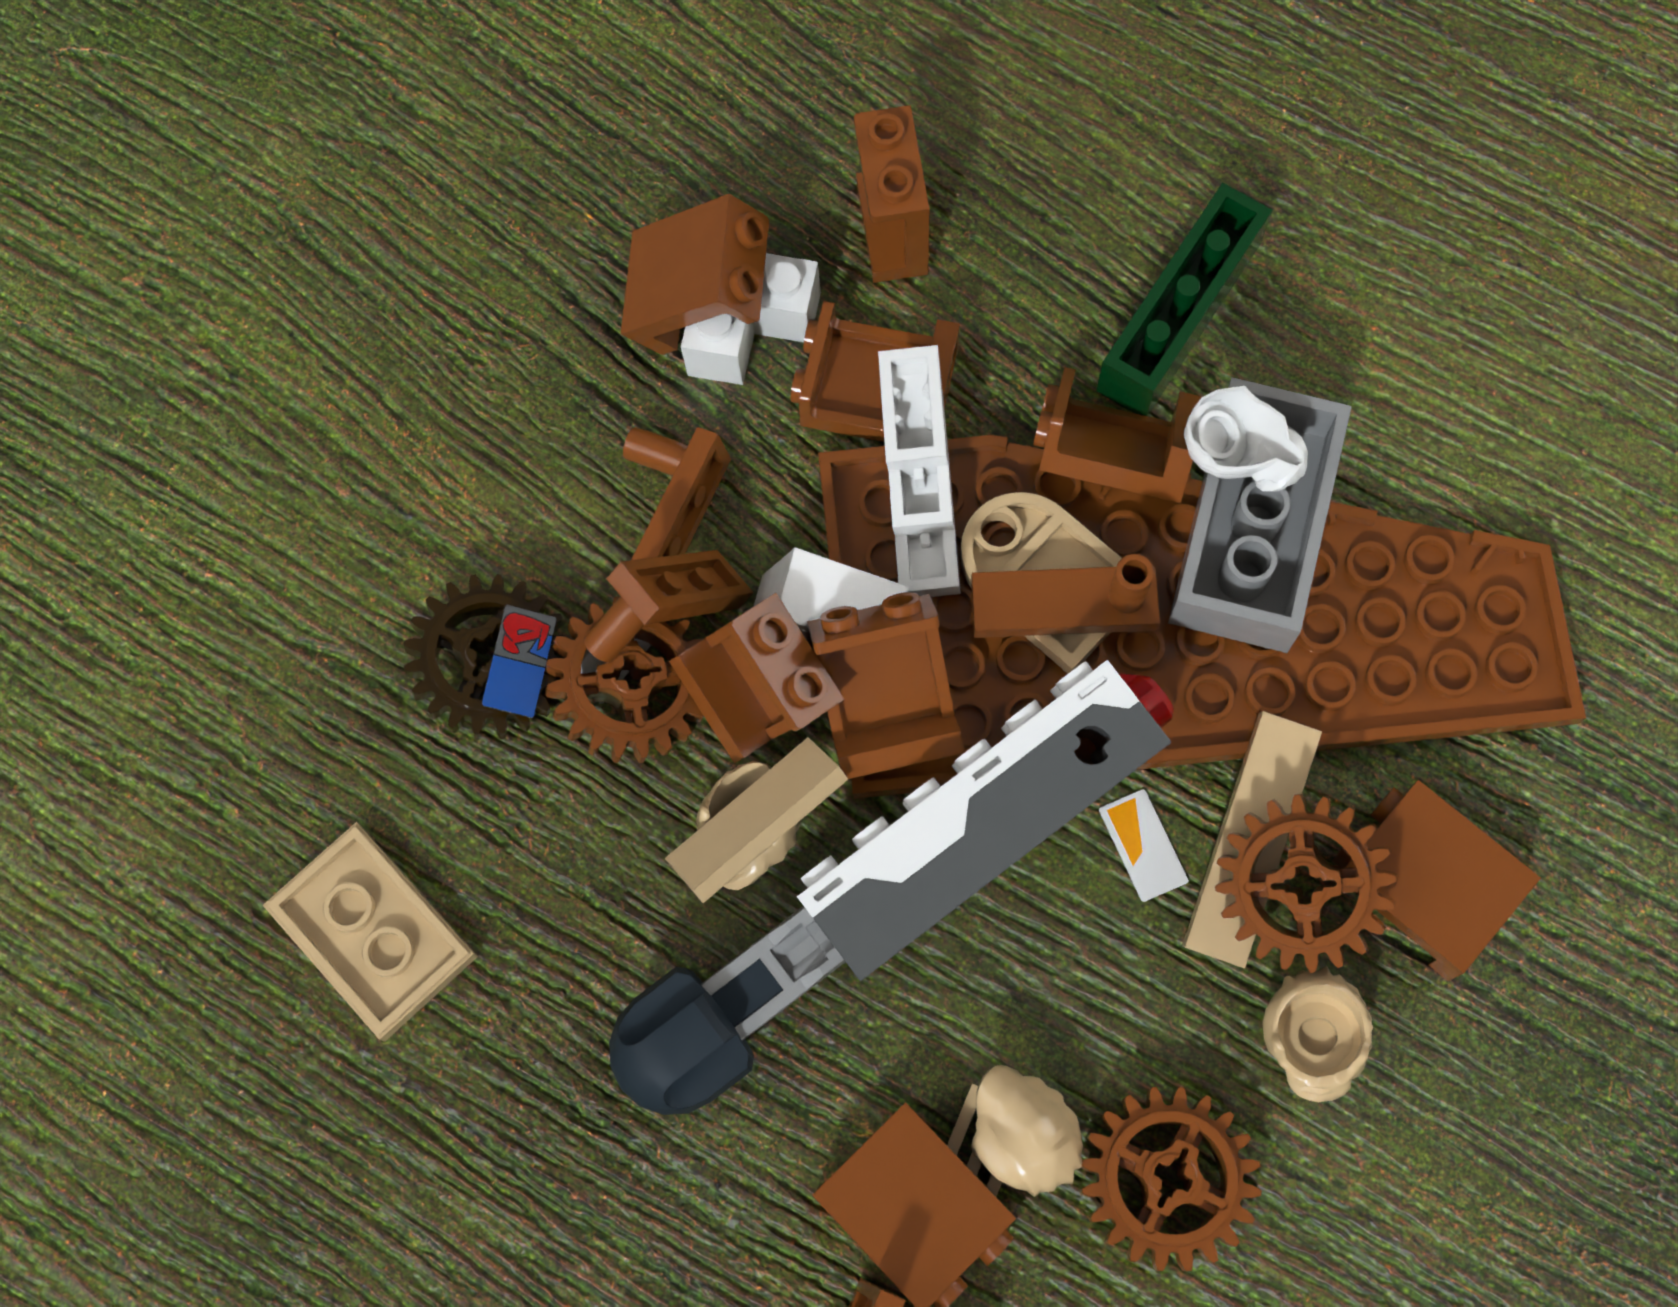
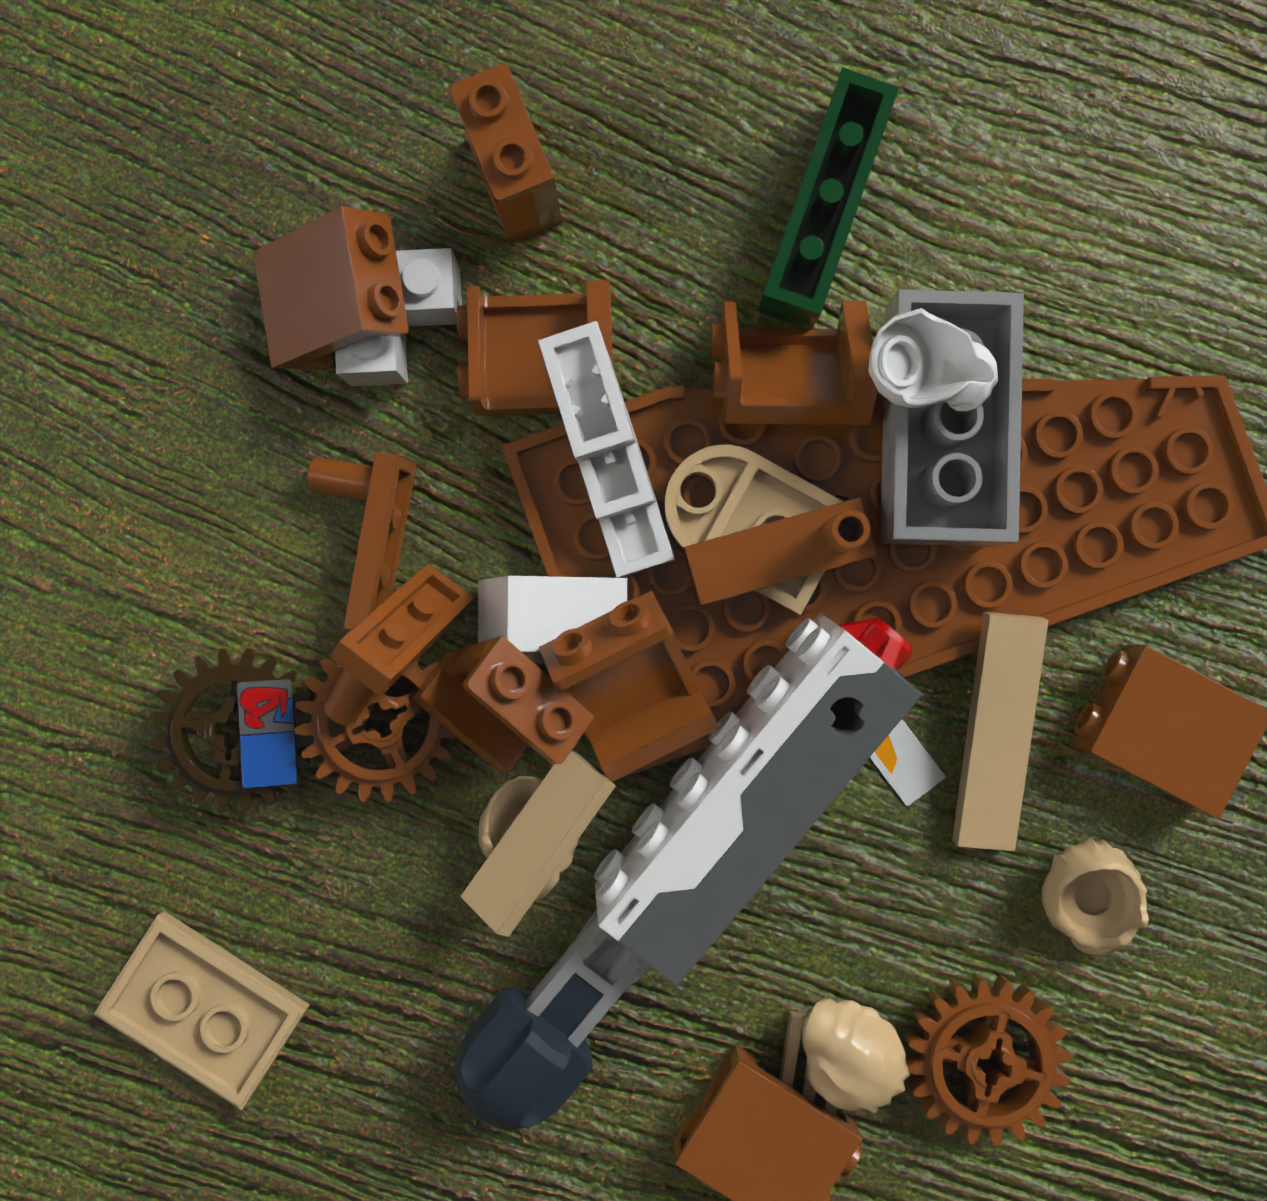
camera: 20 degrees left, 15 degrees up
dark orange gear [1215,794,1397,973] -> none

